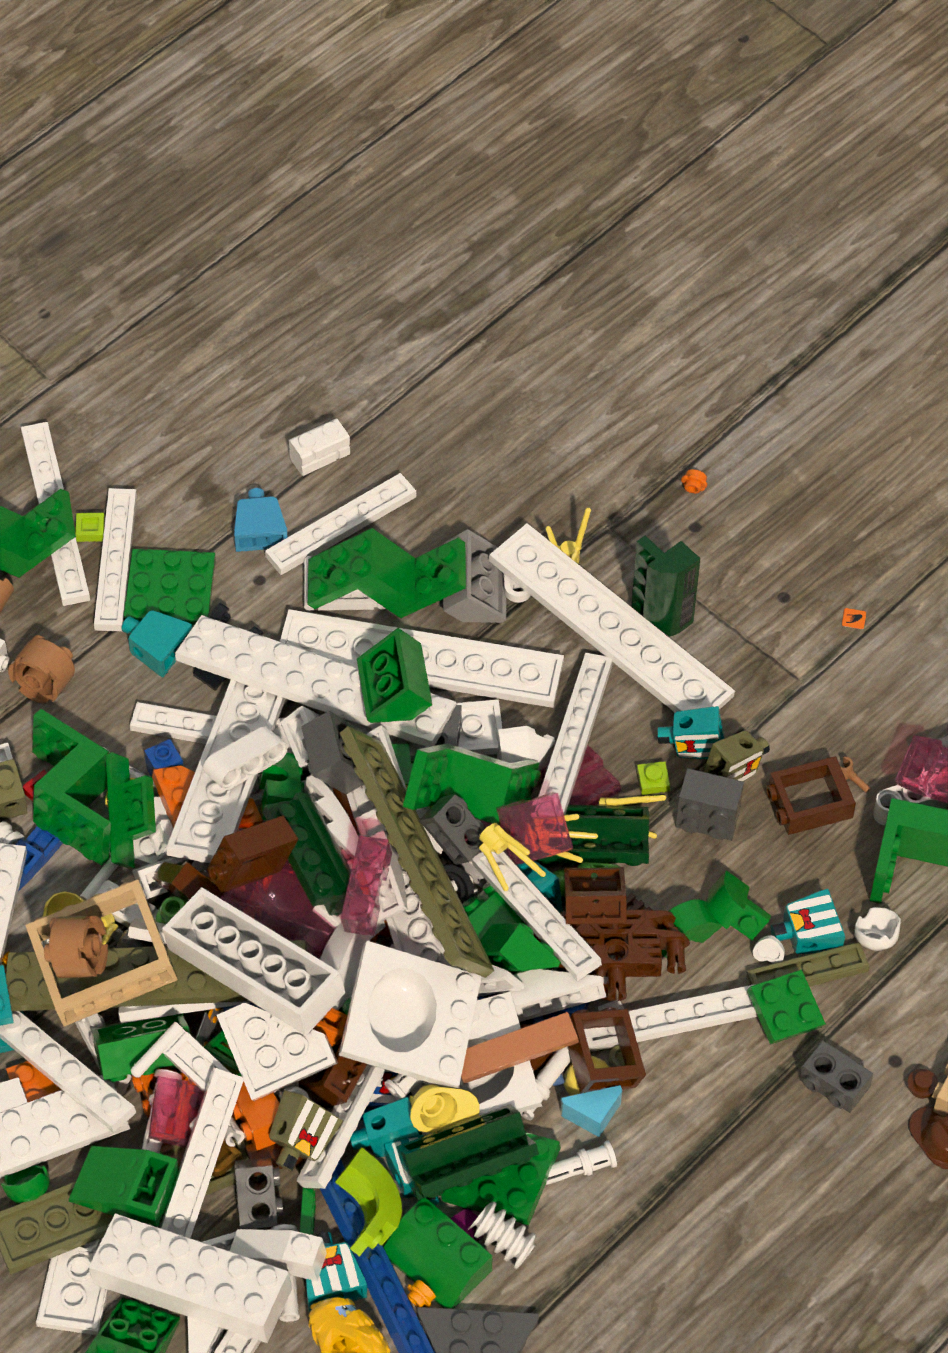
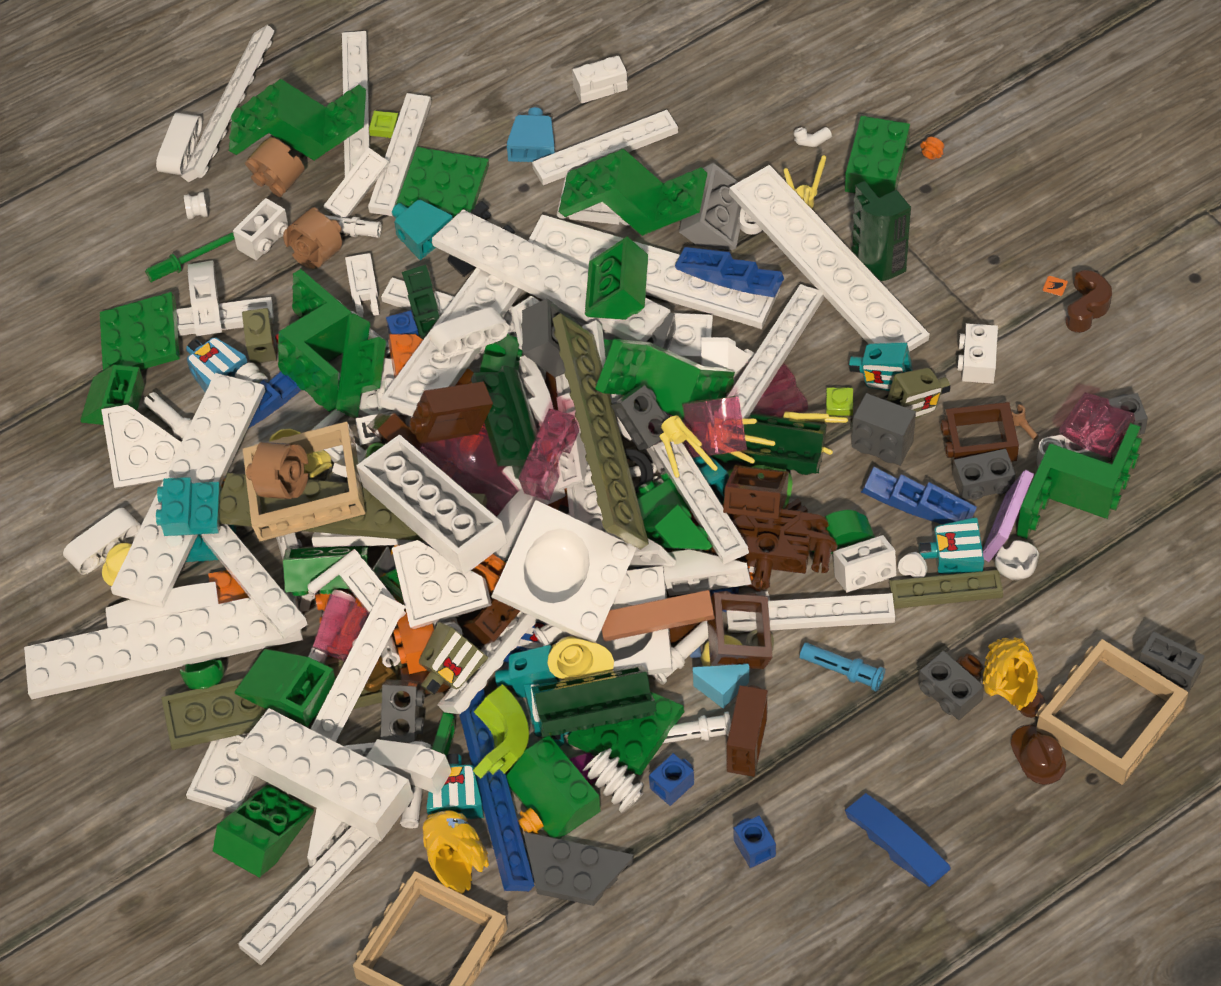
camera: 15 degrees right, 0 degrees up
green brick [706,870,771,940] -> none
green plate [747,970,826,1045] -> none
none -> white tile [324,147,389,218]
none -> white pin [325,215,382,238]
none -> white hinge [345,253,379,317]
none -> dark green slope [402,265,442,340]
none -> blue brick [649,753,694,806]
none -> blue slope [675,247,784,298]
none -> reddish brown window [727,685,768,777]
none -> blue brick [734,816,776,868]
none -> white arm [794,127,832,147]
none -> dark azure pin [799,642,885,691]
none -> white brick [833,535,896,593]
none -> green brick [845,116,910,198]
none -> blue slope [845,793,951,887]
none -> blue slope [861,467,977,525]
none -> dark grey brick [952,449,1016,500]
none -> reddish brown plate [956,653,983,679]
none -> white brick [958,323,998,384]
none -> lavender tile [982,470,1034,562]
none -> yellow head [982,637,1038,710]
none -> reddish brown animal [1066,270,1112,333]

